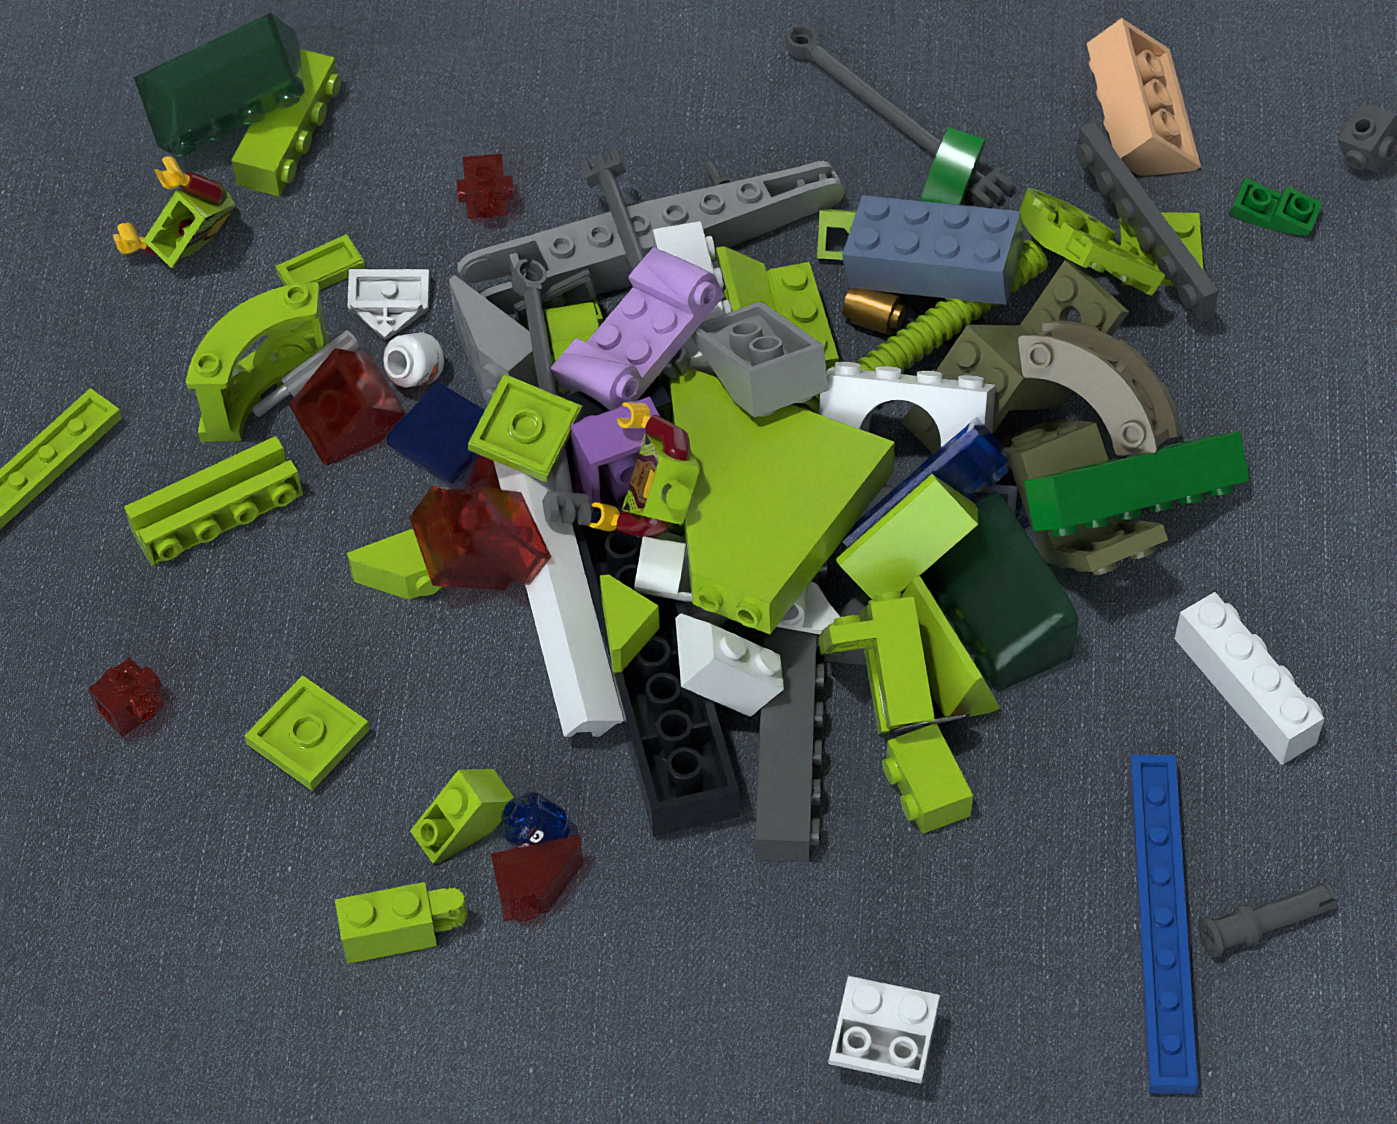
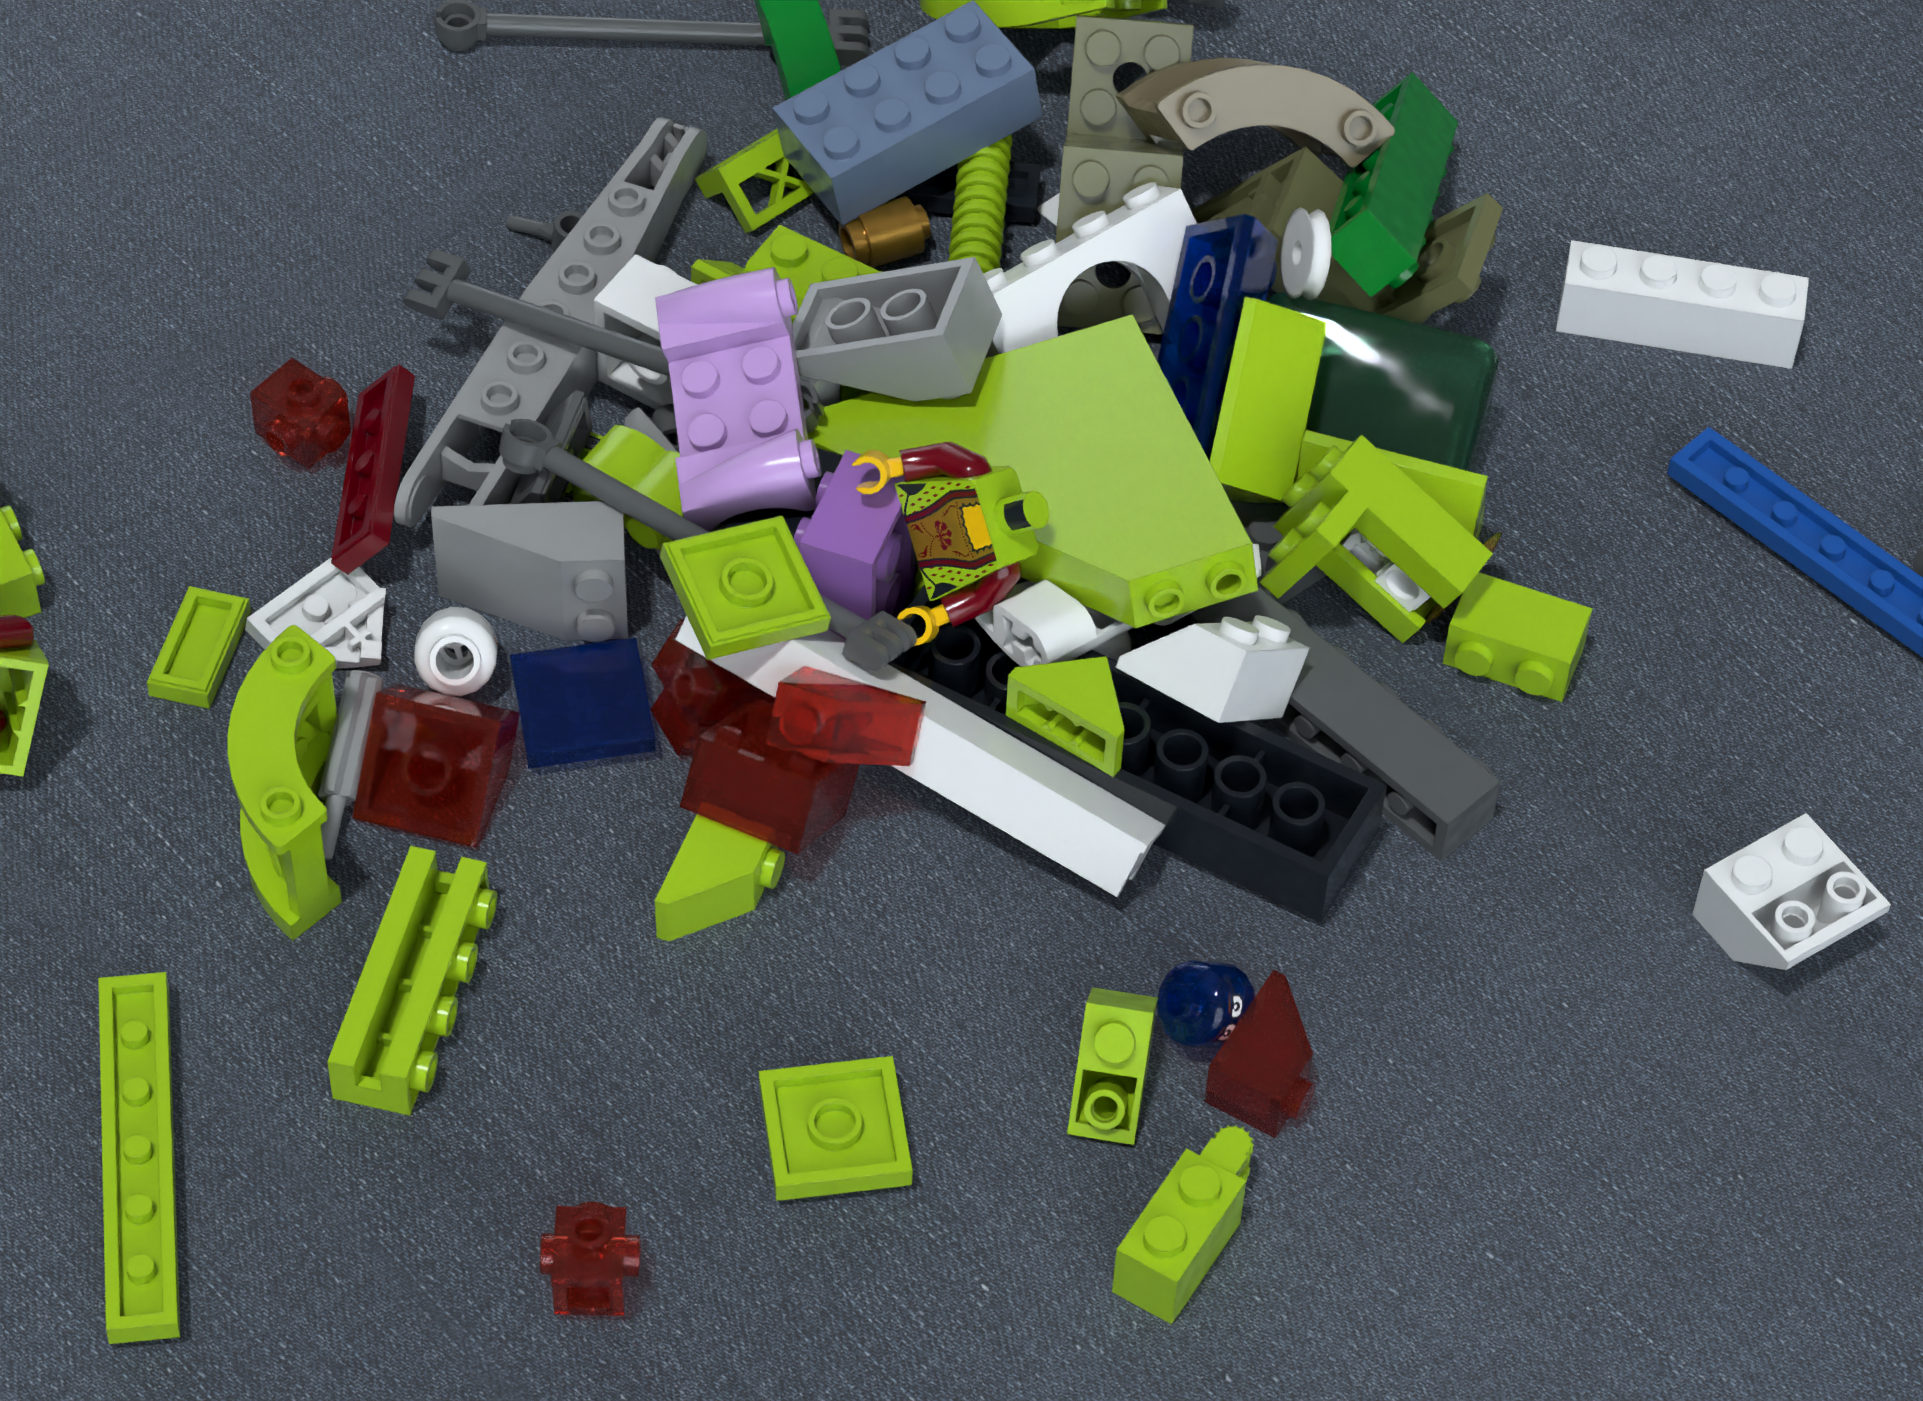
camera: 50 degrees left, 5 degrees down
none -> dark red tile [331,364,415,575]
none -> white piece [1280,207,1331,301]

